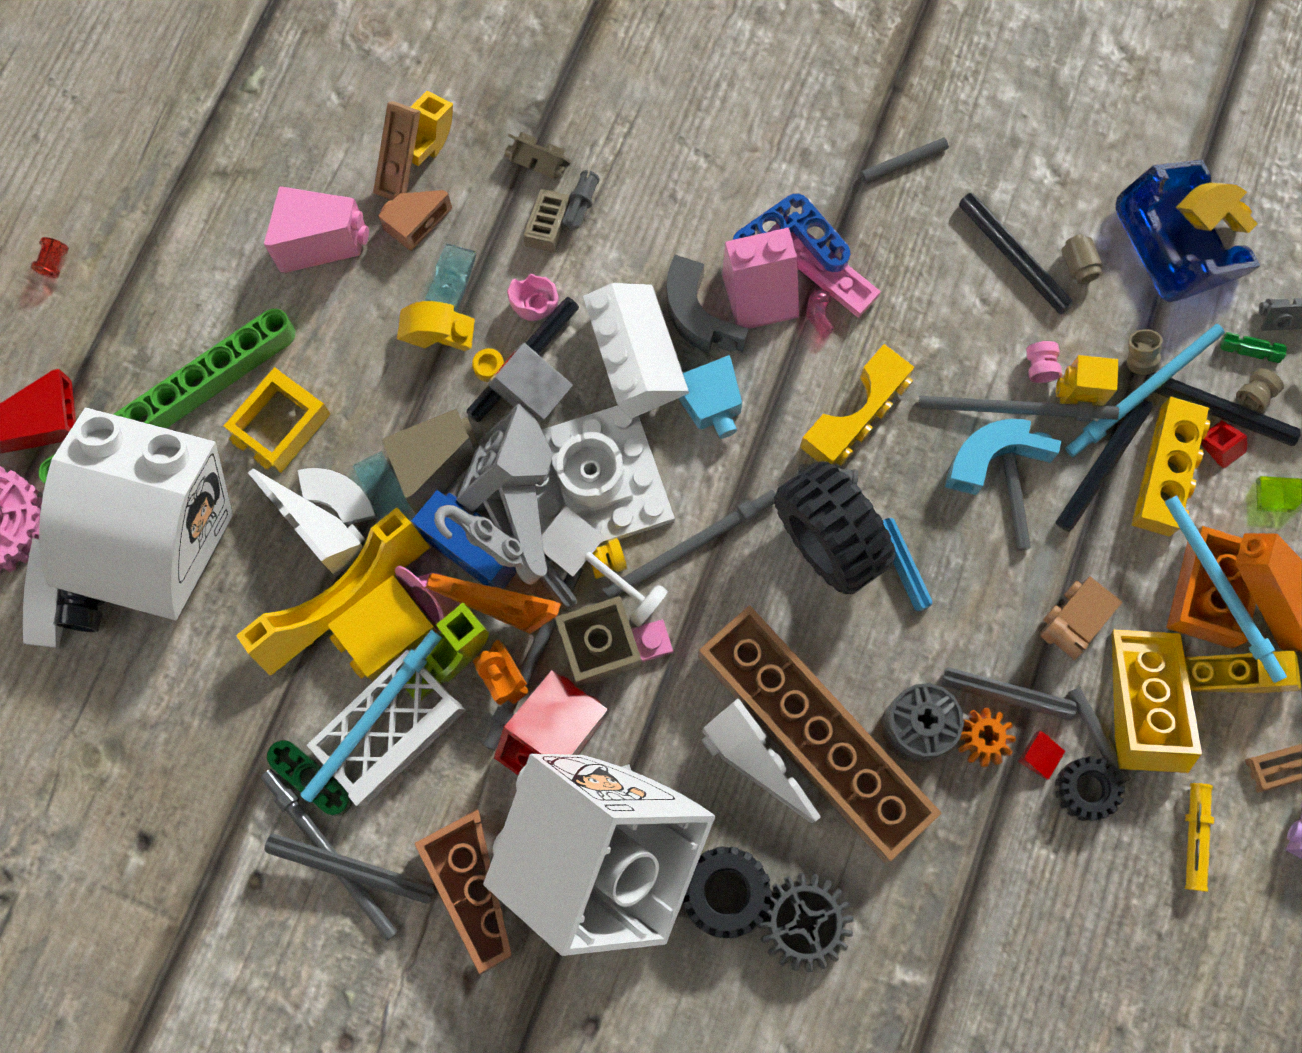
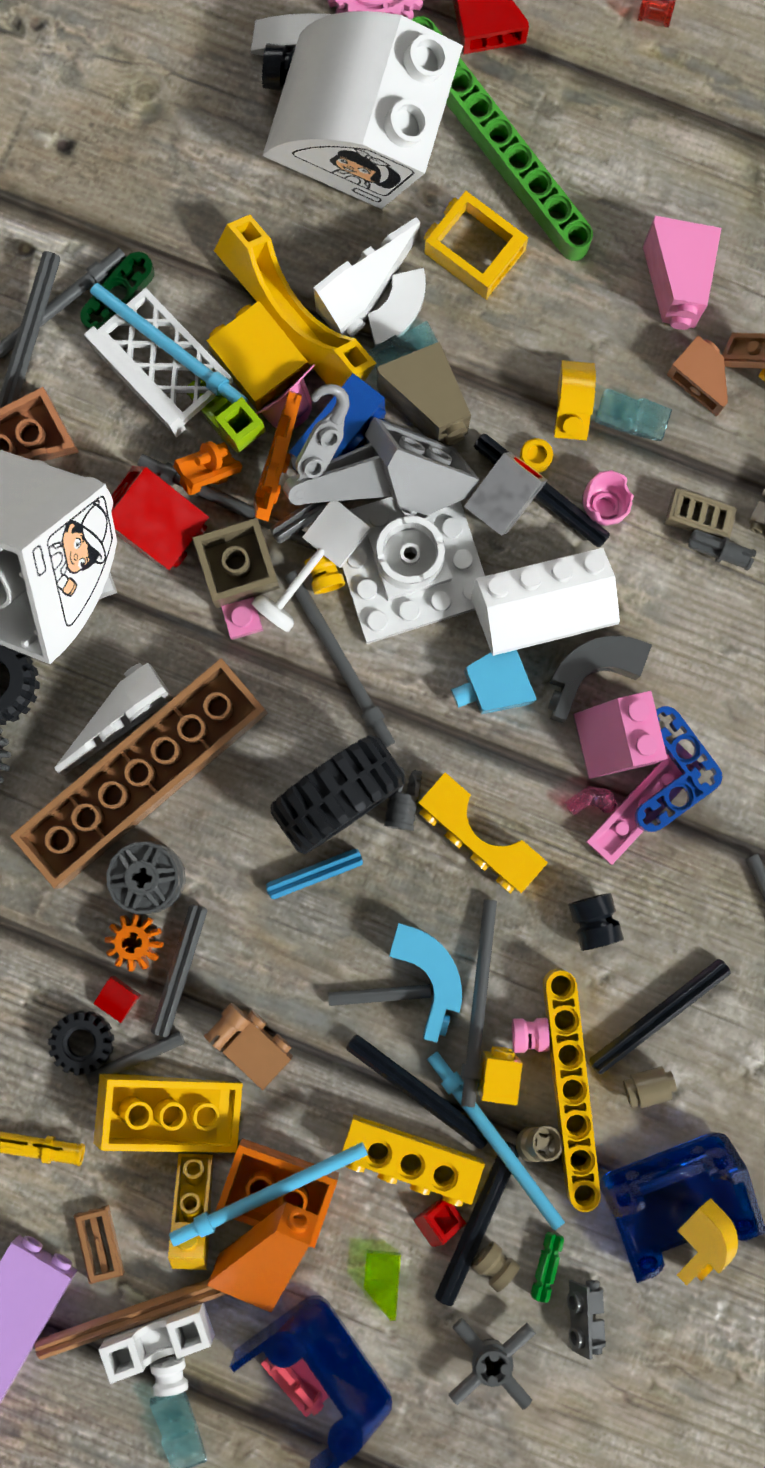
camera: 90 degrees right, 10 degrees up
none -> yellow beam [543,969,601,1212]
none -> black wheel [568,893,624,951]

